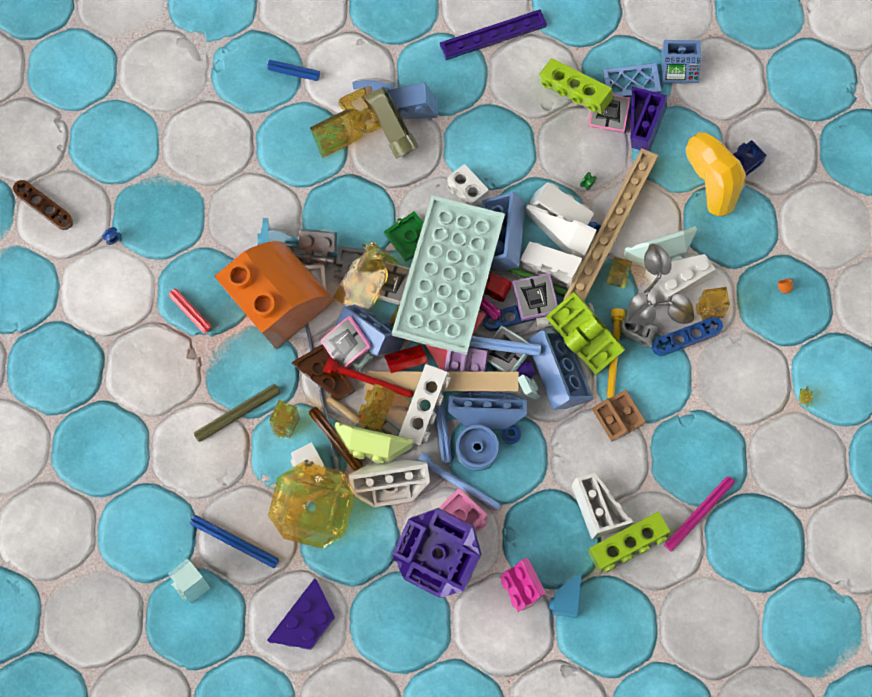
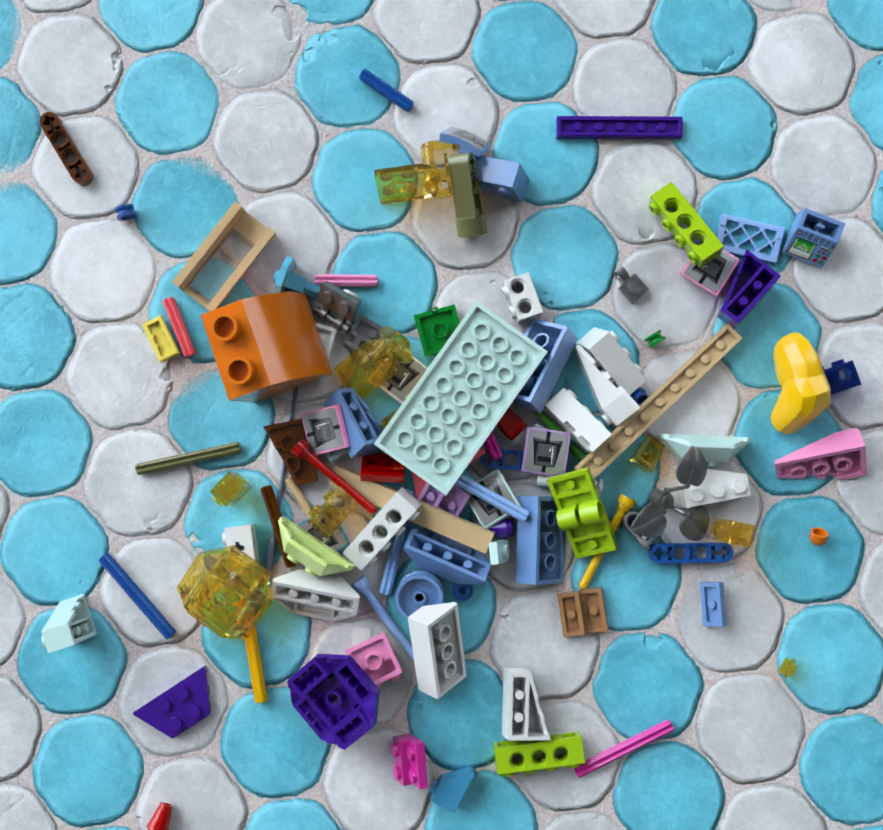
camera: 20 degrees right, 15 degrees up
none -> light yellow plate [142,315,181,363]
none -> piece [172,202,276,311]
none -> yellow axle [238,595,268,703]
none -> bright pink axle [315,274,378,287]
none -> white slope [408,602,467,699]
none -> flat silver plate [613,266,649,304]
none -> medium blue plate [700,581,727,627]
none -> bright pink wedge [774,428,867,479]

